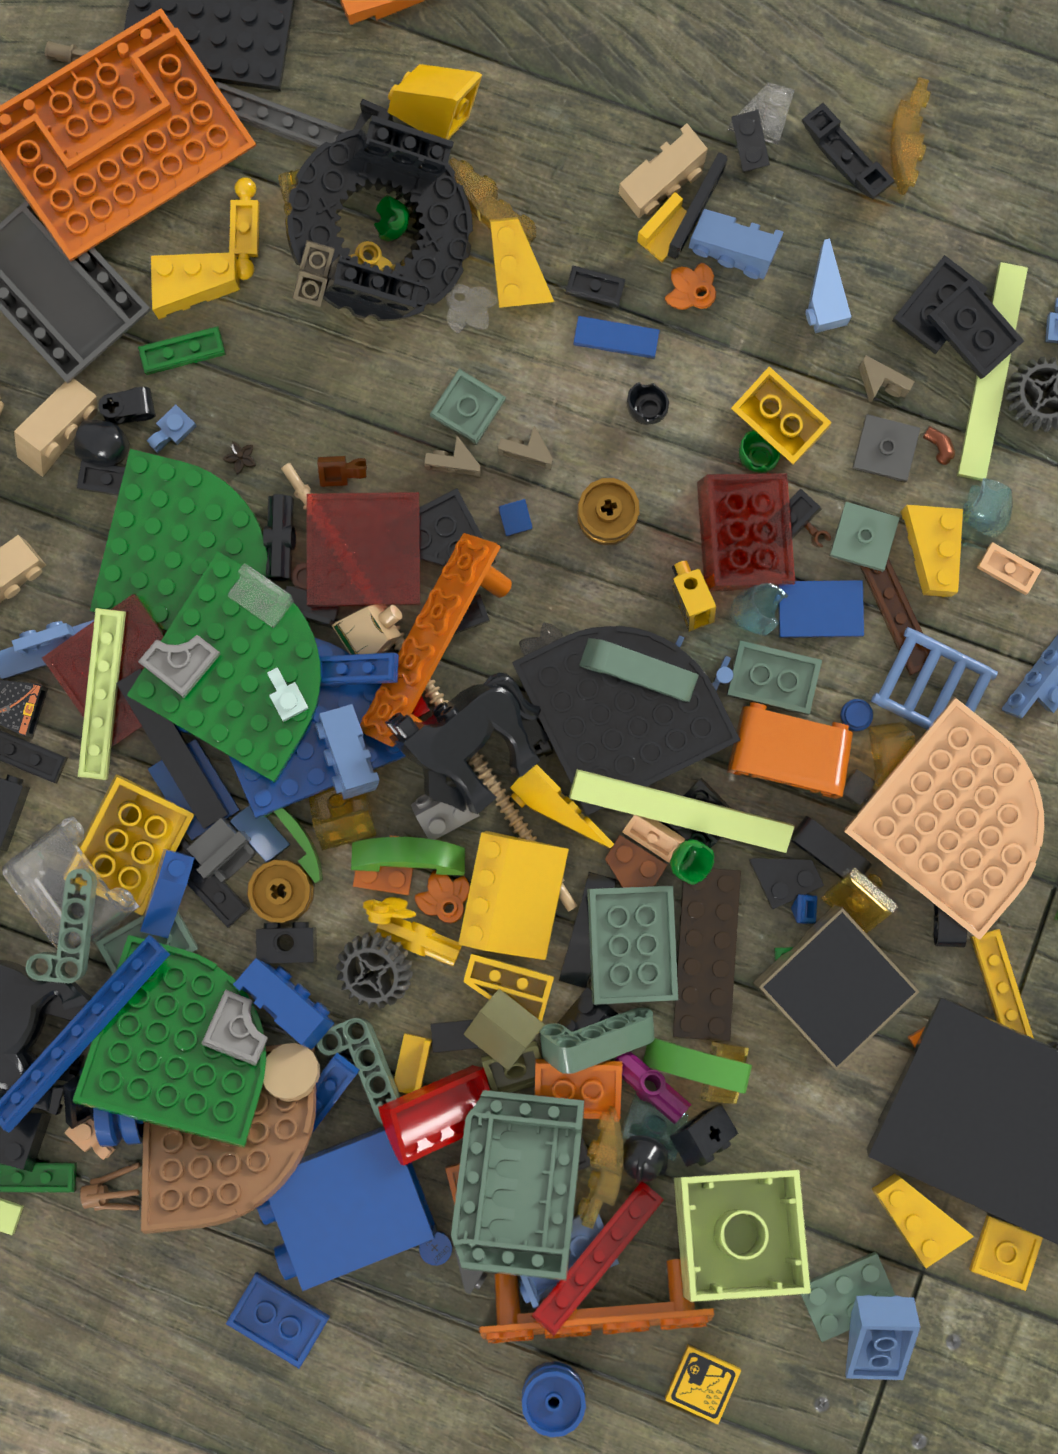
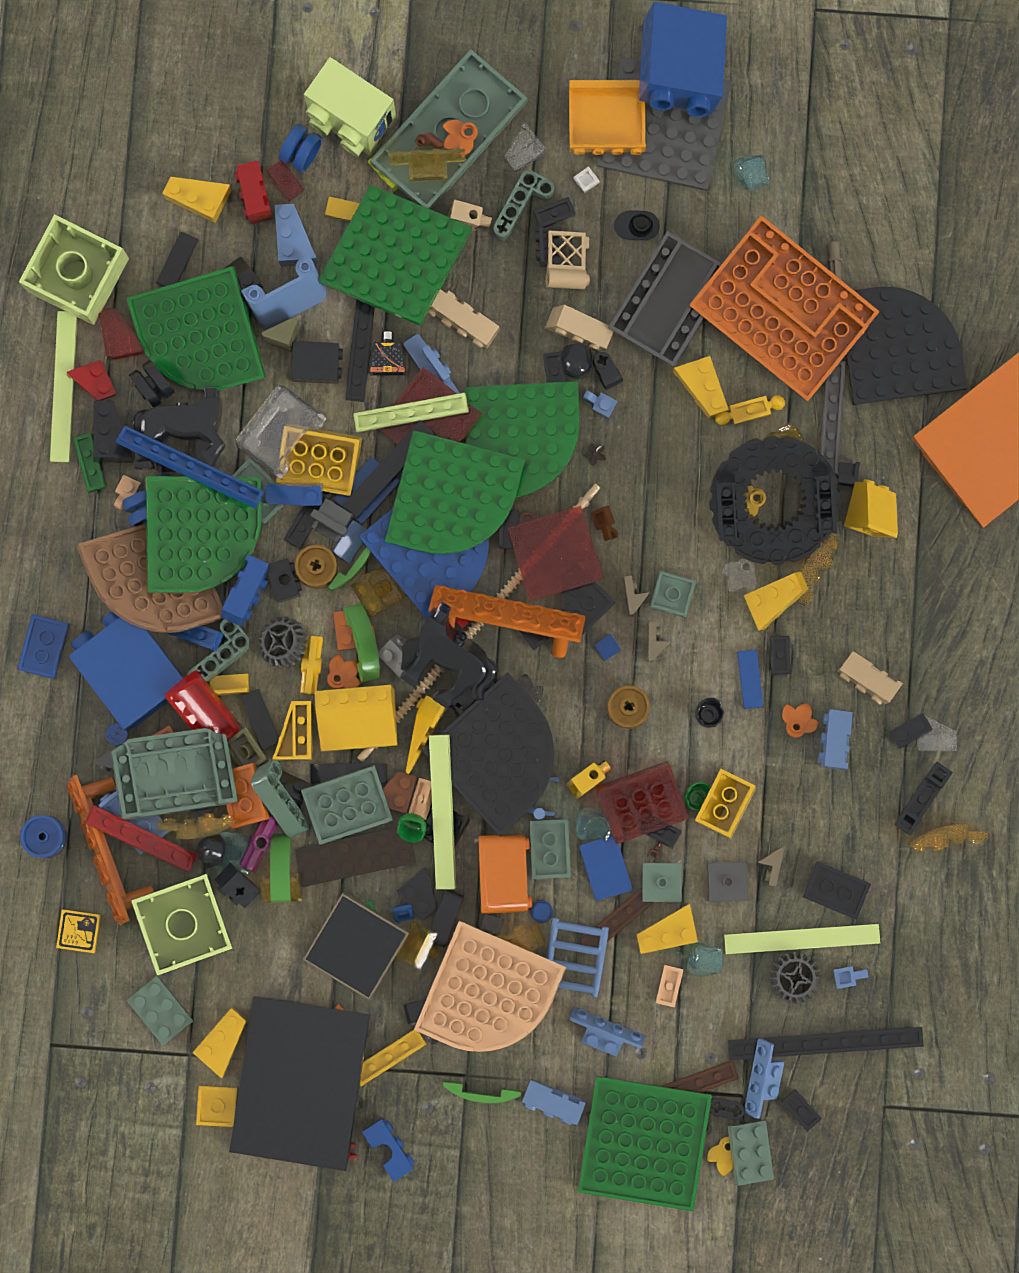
camera: 75 degrees right, 0 degrees up
sand green beam [26,868,97,983] -> none
black plate [63,1075,93,1129] -> none
medium nougat plant [80,1162,140,1211] -> none
green tile [138,326,226,375] -> none
light grey tile [138,635,220,698] -> none
light grey tile [202,990,268,1066] -> none
clear panel [228,563,294,628] -> none
black piece [263,494,296,581] -> none
tan tile [263,1043,320,1102] -> none
light aqua plate [267,668,309,722] -> none
dark tan slope [293,240,334,307] -> none
medium blue wedge [315,704,380,800] -> none
blue tile [320,653,399,686] -> none
tan torso [332,604,402,655] -> none
yellow plate [363,897,416,924] -> none
green hair [374,195,410,242] -> none
olive slope [463,989,545,1071] -> none
sand green beam [579,638,699,702] -> none
yellow panel [637,192,698,262] -> none
black tile [667,152,728,259] -> none
light blue slope [806,239,851,333] -> none
medium blue slope [845,1295,920,1380] -> none
copper arm [922,426,956,465] -> none
black plate [927,278,1024,379] -> none

